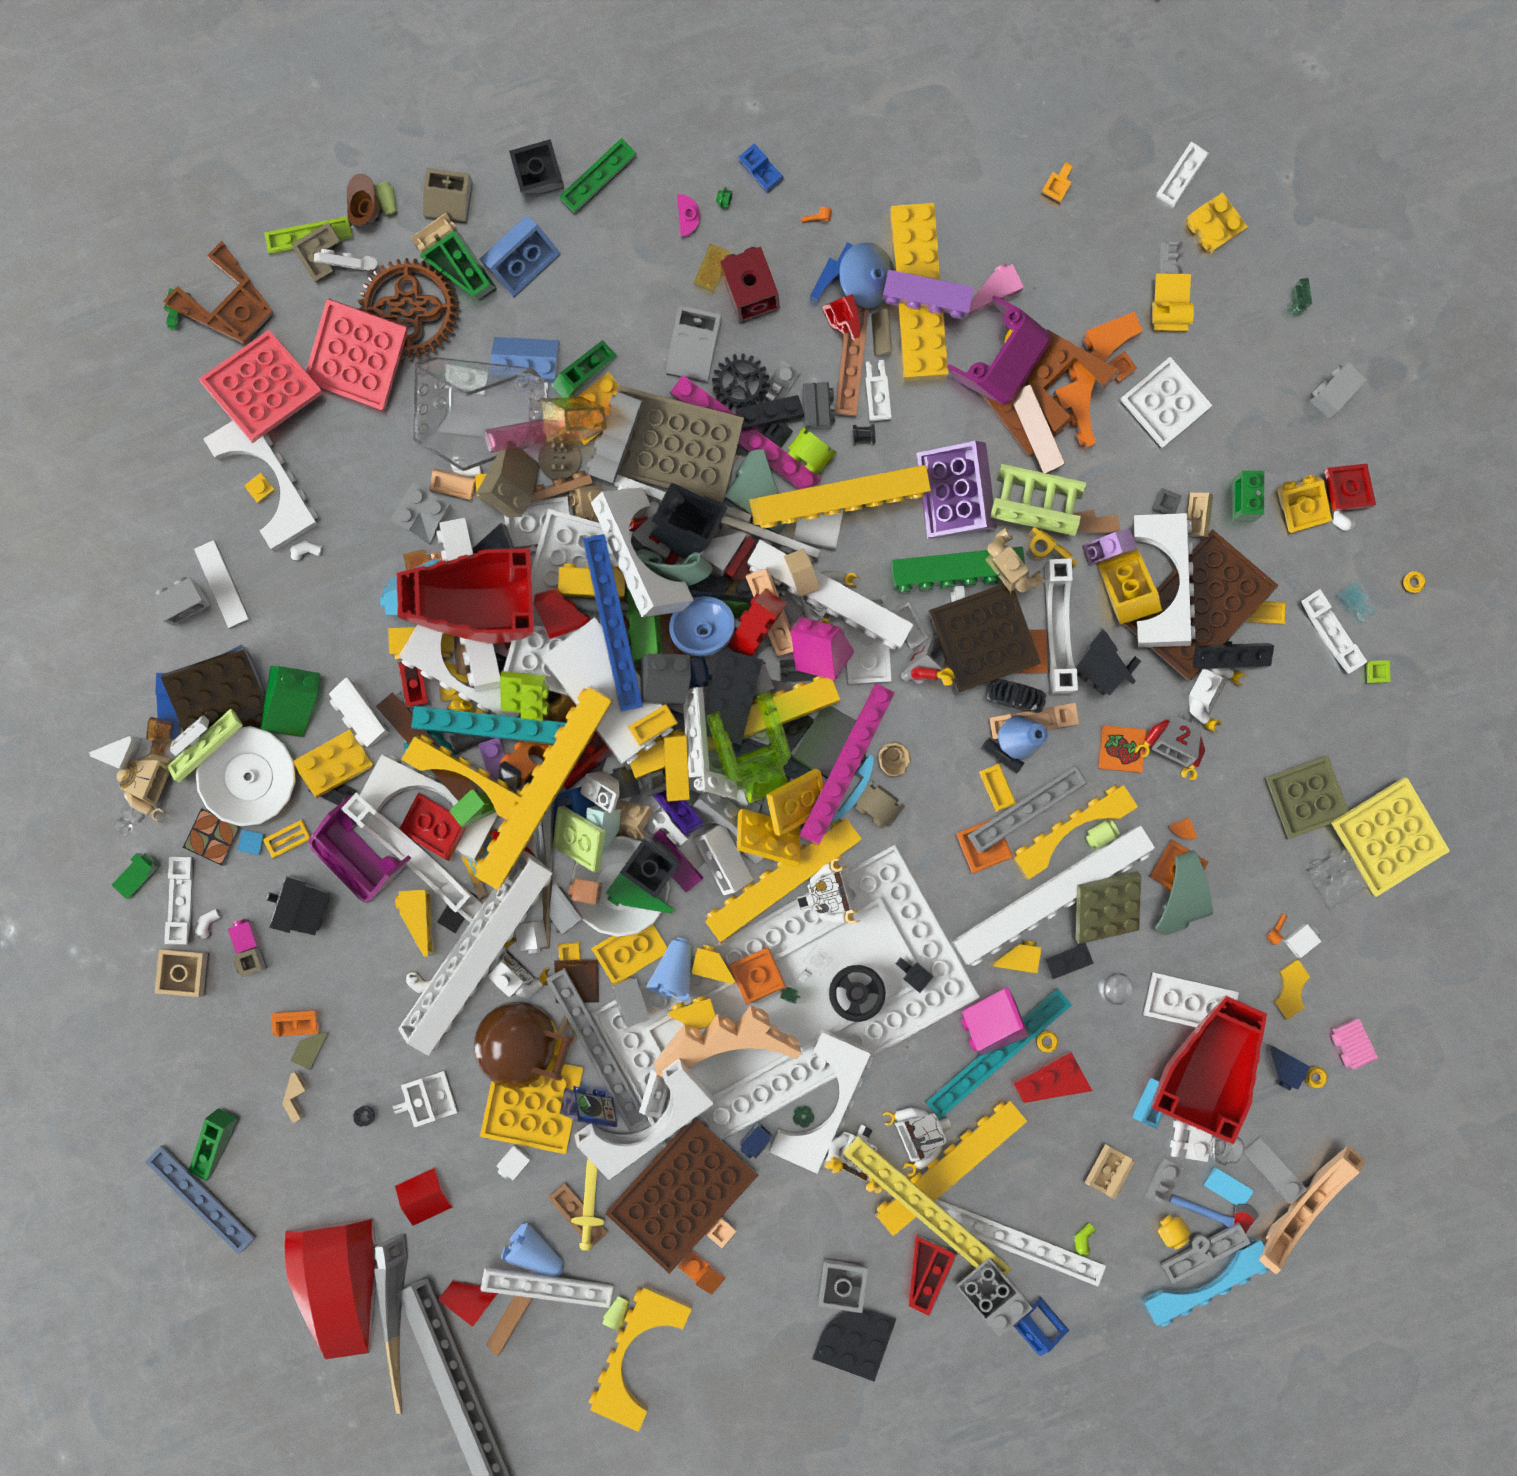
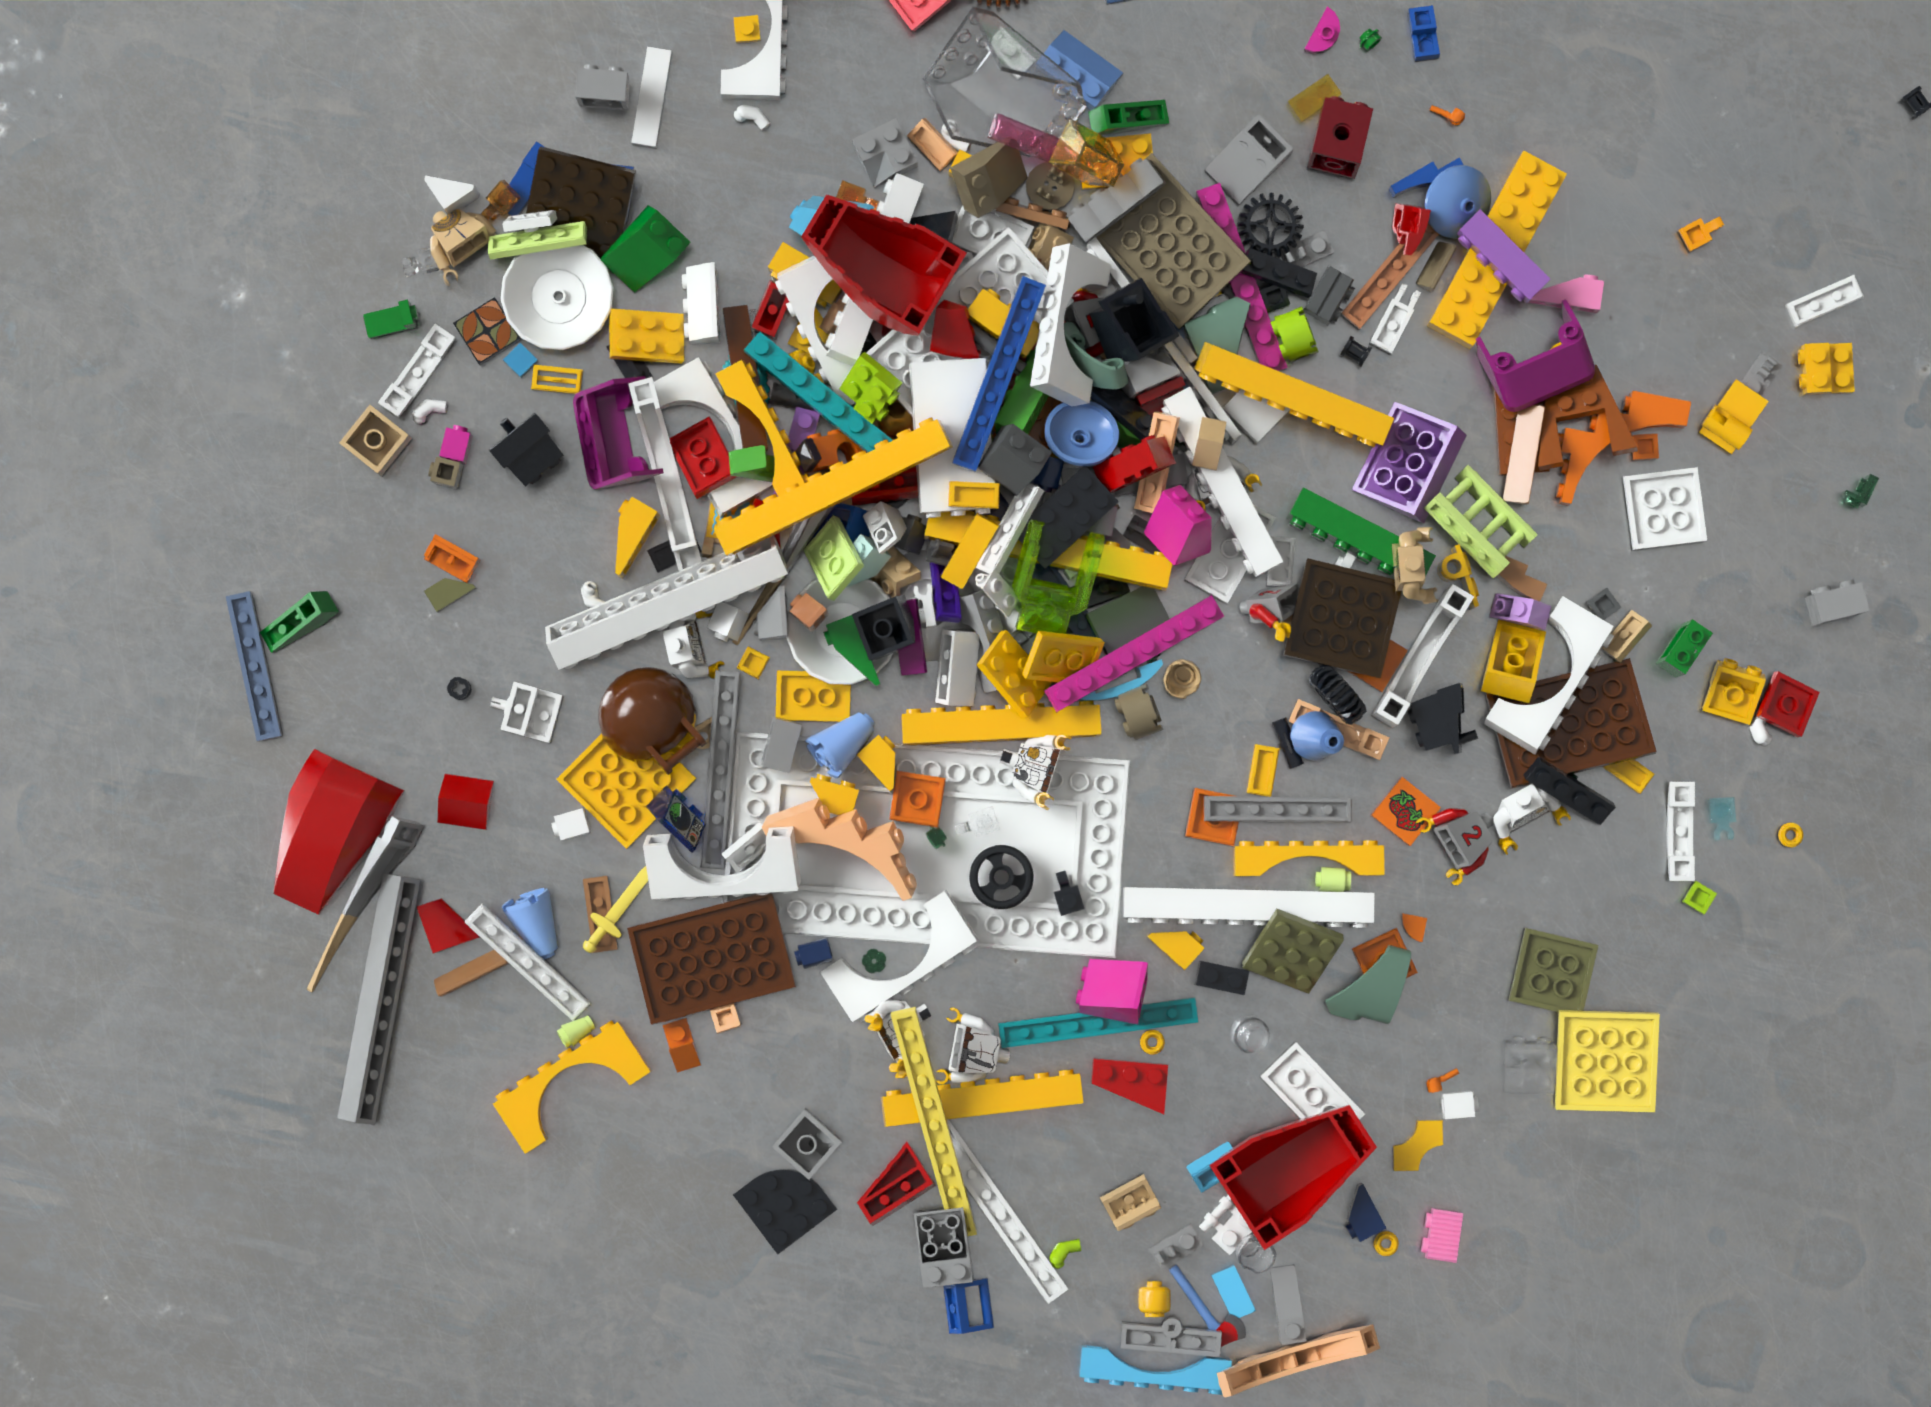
camera: 30 degrees right, 0 degrees up
tan slope [282,1071,309,1123] -> none
reddish brown piece [554,959,599,1003] -> none

